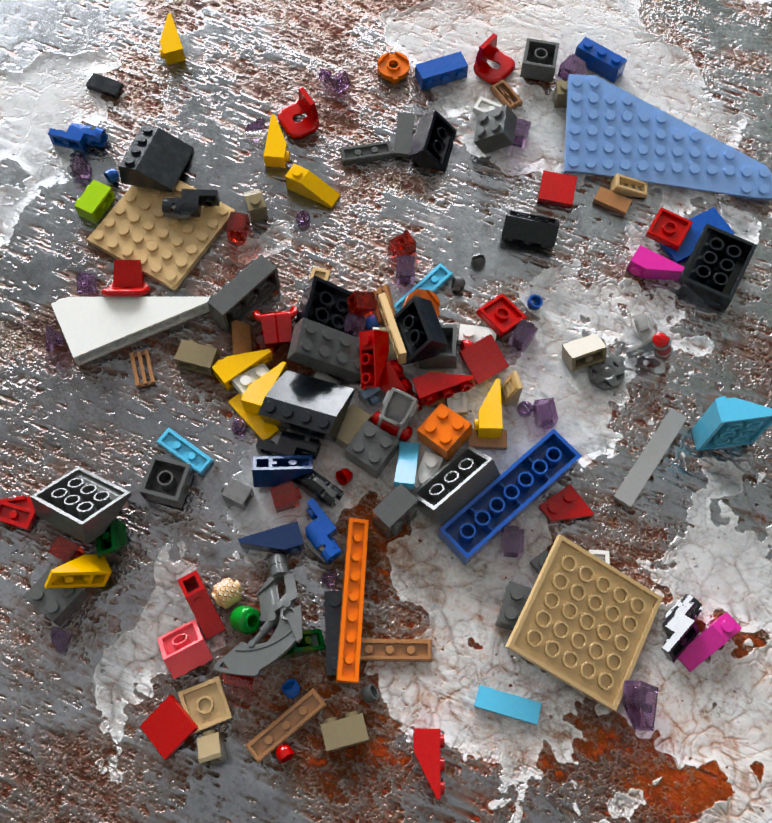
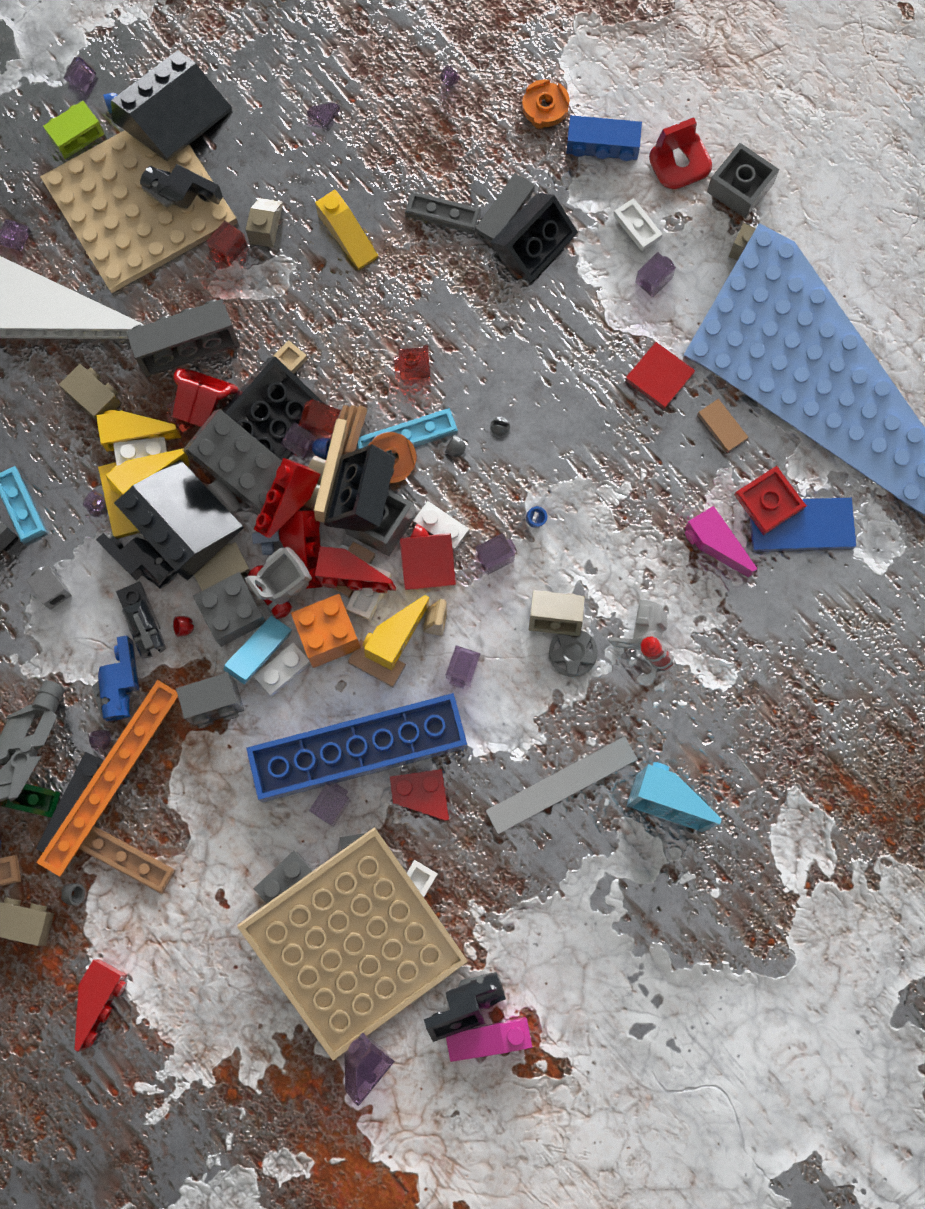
camera: 30 degrees right, 10 degrees up
blue plate [48,123,108,152] -> none
red piece [101,260,150,297] -> none
medium nougat tile [129,349,156,389] -> none
medium nougat tile [231,320,252,355] -> none
dark blue slope [238,521,305,555] -> none
clear cone [243,130,268,147] -> none
dark blue slope [252,455,313,487] -> none
yellow slope [264,114,290,168] -> none
clear red brick [270,482,302,513] -> none
red piece [277,87,320,139] -> none
clear purple hinge [296,210,310,226] -> none
clear purple tile [329,69,351,94] -> none
clear purple brick [396,255,415,284] -> none
dark grey brick [412,445,500,526] -> none
dark grey brick [474,105,517,154] -> none
medium azure tile [474,685,542,725] -> none
red tile [476,293,528,338] -> none
medium nougat tile [490,80,523,110] -> none
black slope [502,209,559,248] -> none
clear purple hinge [517,401,533,417] -> none
clear purple slope [558,53,587,81] -> none
blue brick [573,37,627,83] -> none
tan slope [610,173,648,198] -> none
black slope [679,223,757,311] -> none

